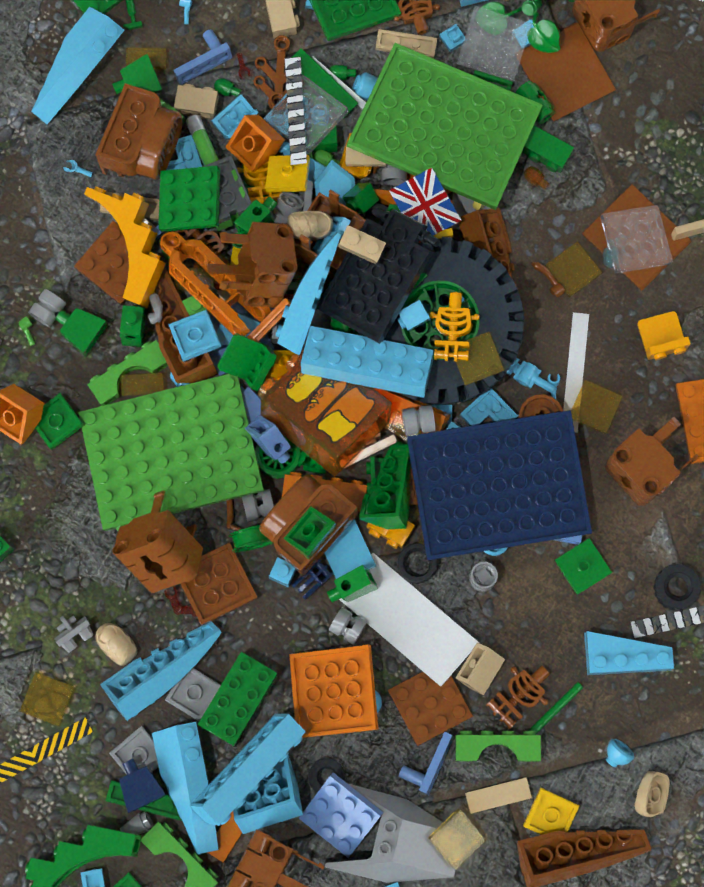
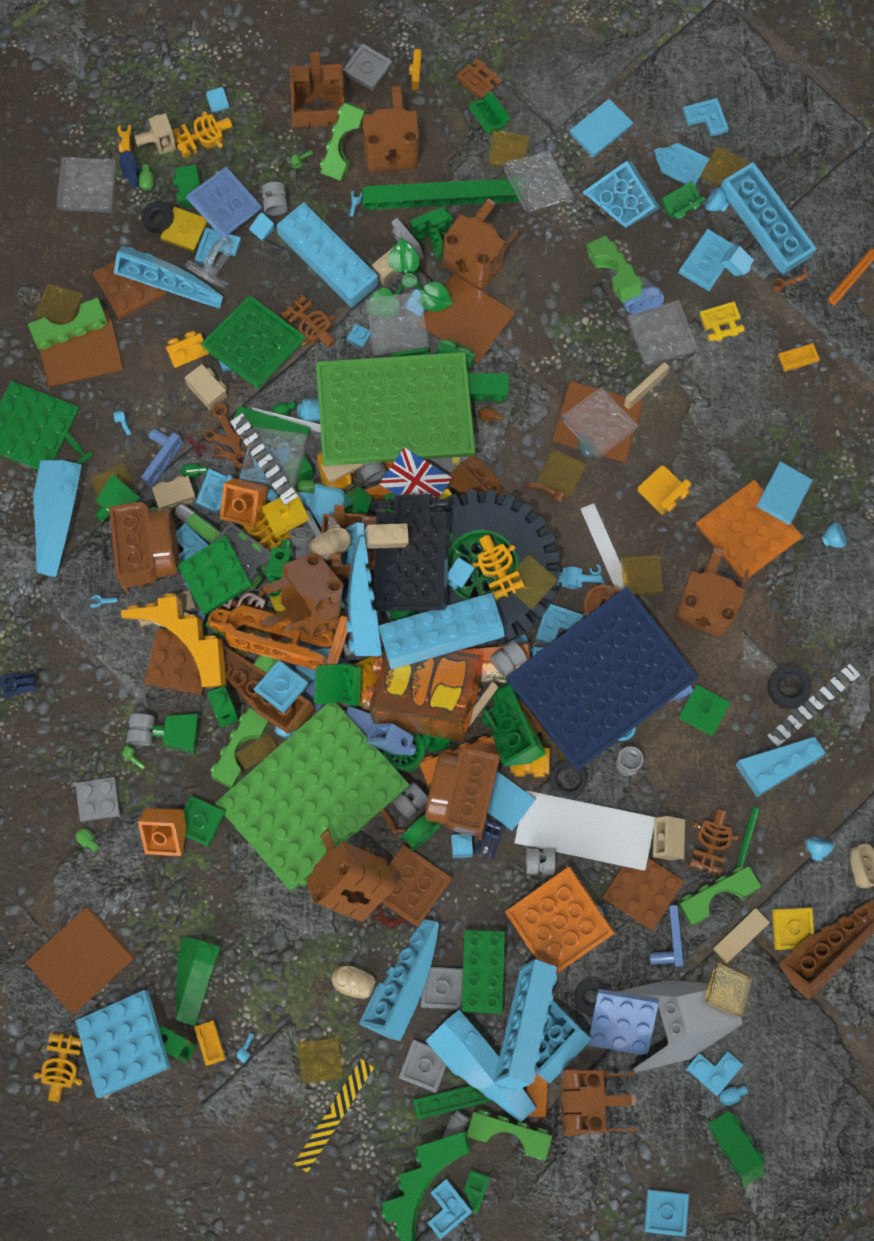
camera: 30 degrees left, 5 degrees down
light grey hips [54,615,93,653] -> none
dark blue torso [119,759,166,813] -> none
light grey arm [148,294,163,324] -> none
green slope [284,506,336,559] -> none
green torso [327,565,378,603] -> none
tan tile [375,29,437,59] -> none

